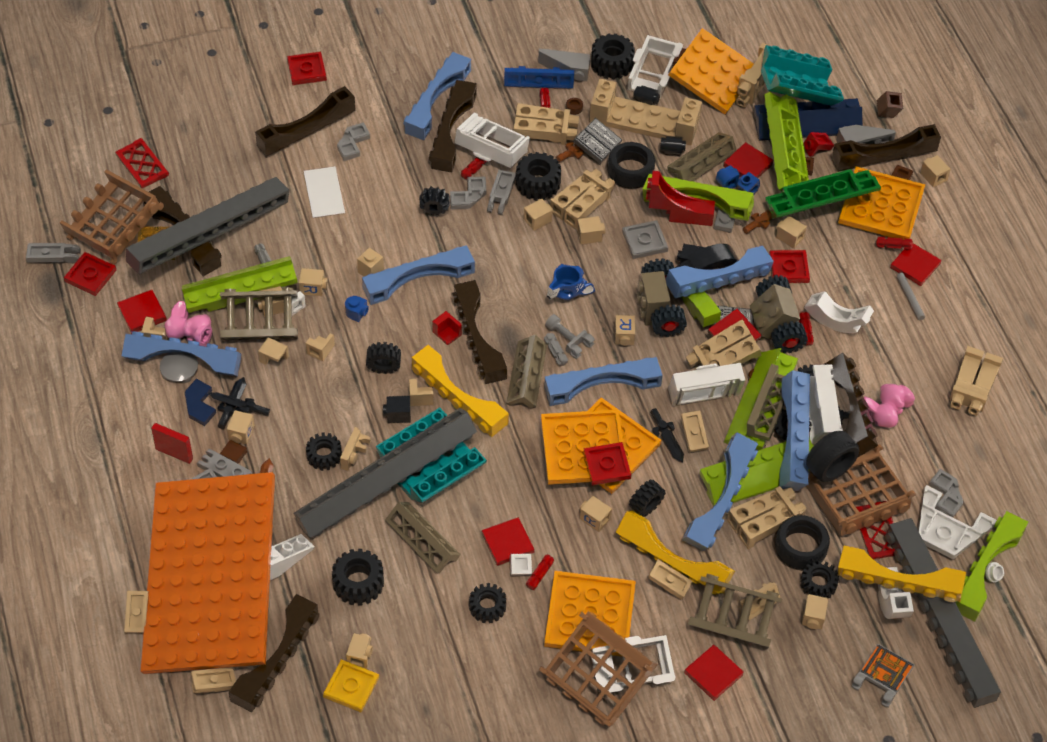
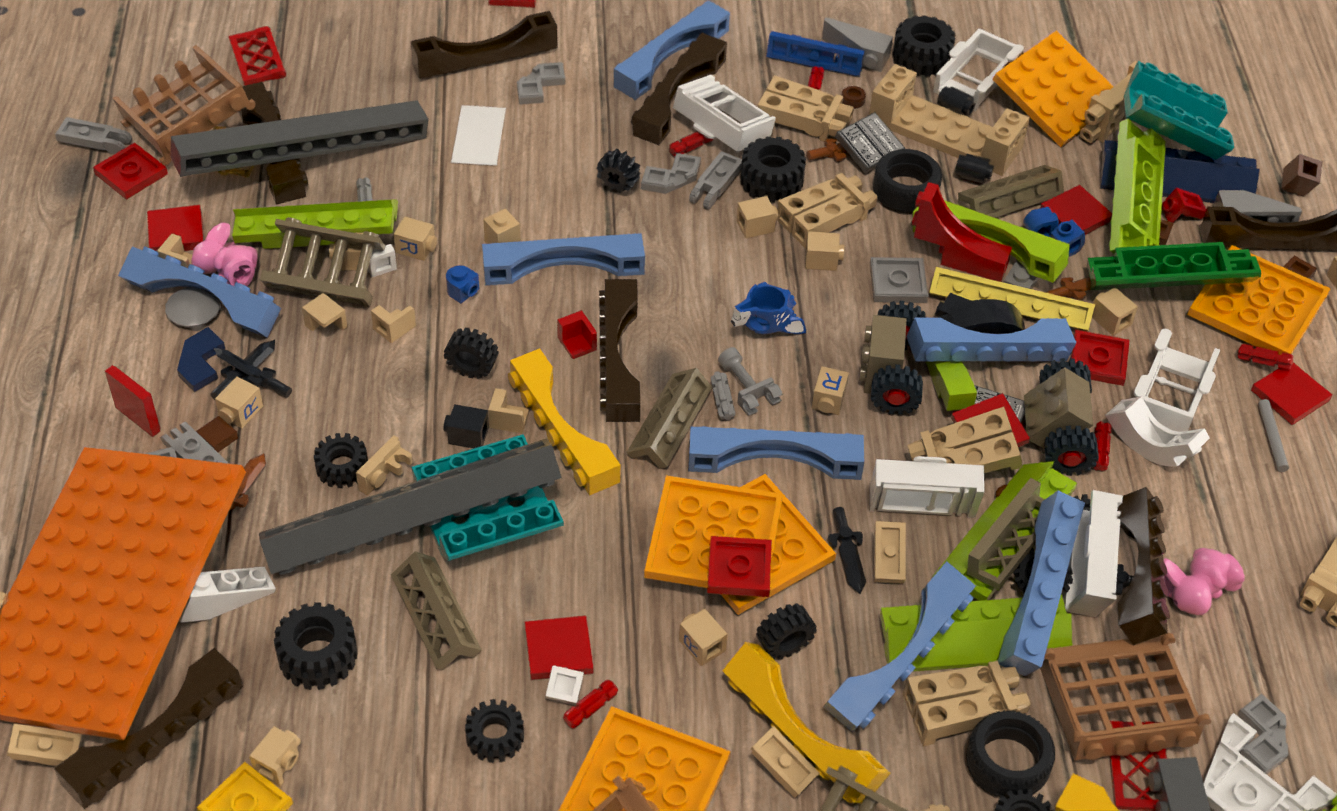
camera: 15 degrees right, 5 degrees down
black tyre [806,431,859,482] -> none
none -> light yellow plate [929,267,1095,332]
none -> white piece [1134,329,1220,432]

